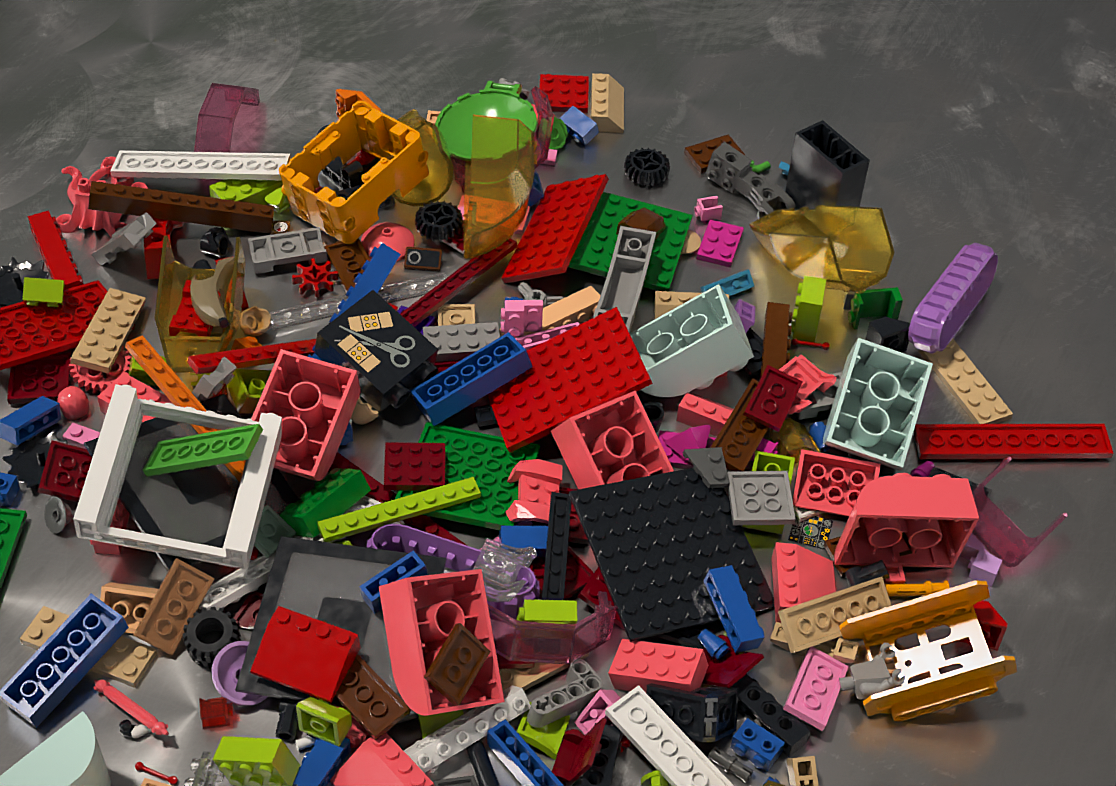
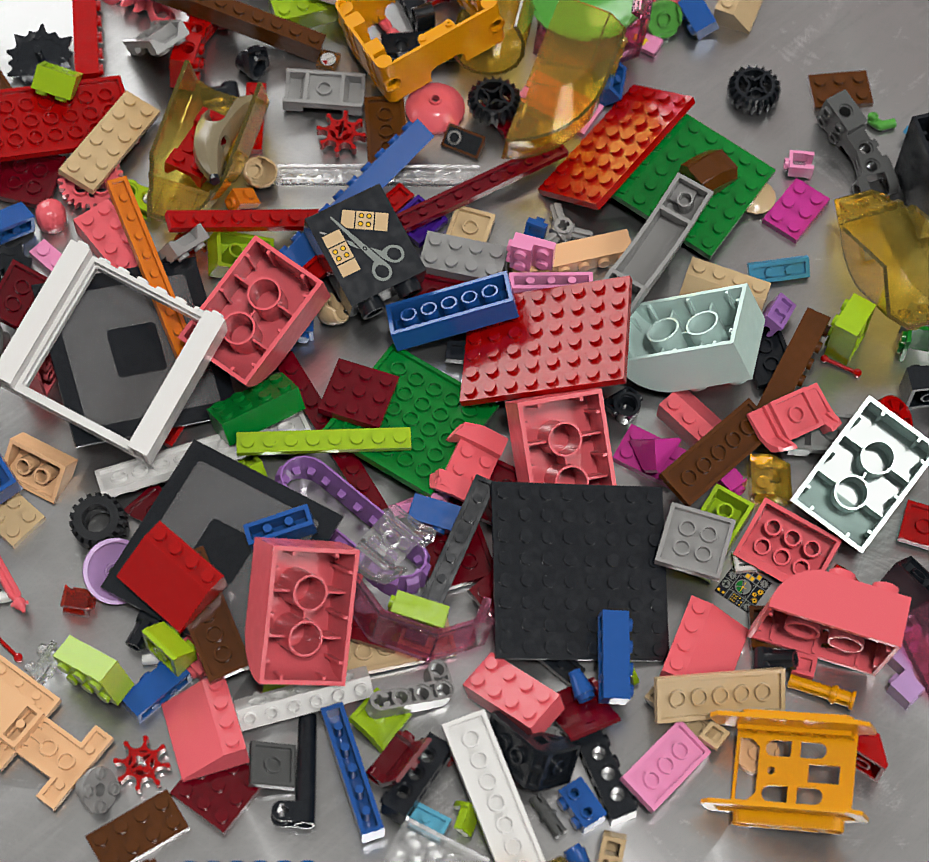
camera: 20 degrees right, 15 degrees up
medium nougat tile [133,558,214,656] -> none
bright green plate [142,424,263,476] -> none
sand green tile [254,504,297,559] -> none
lime tile [265,187,290,214] -> none
reddish brown tile [424,623,491,706] -> none
bright pink slope [574,689,621,735] -> none
dark grey wing [683,447,730,488] -> none
dark red plate [743,364,803,432] -> none
blue cone [809,422,831,452] -> none
light grey torso [839,643,905,699] -> none
magenta cone [910,461,935,477] -> none

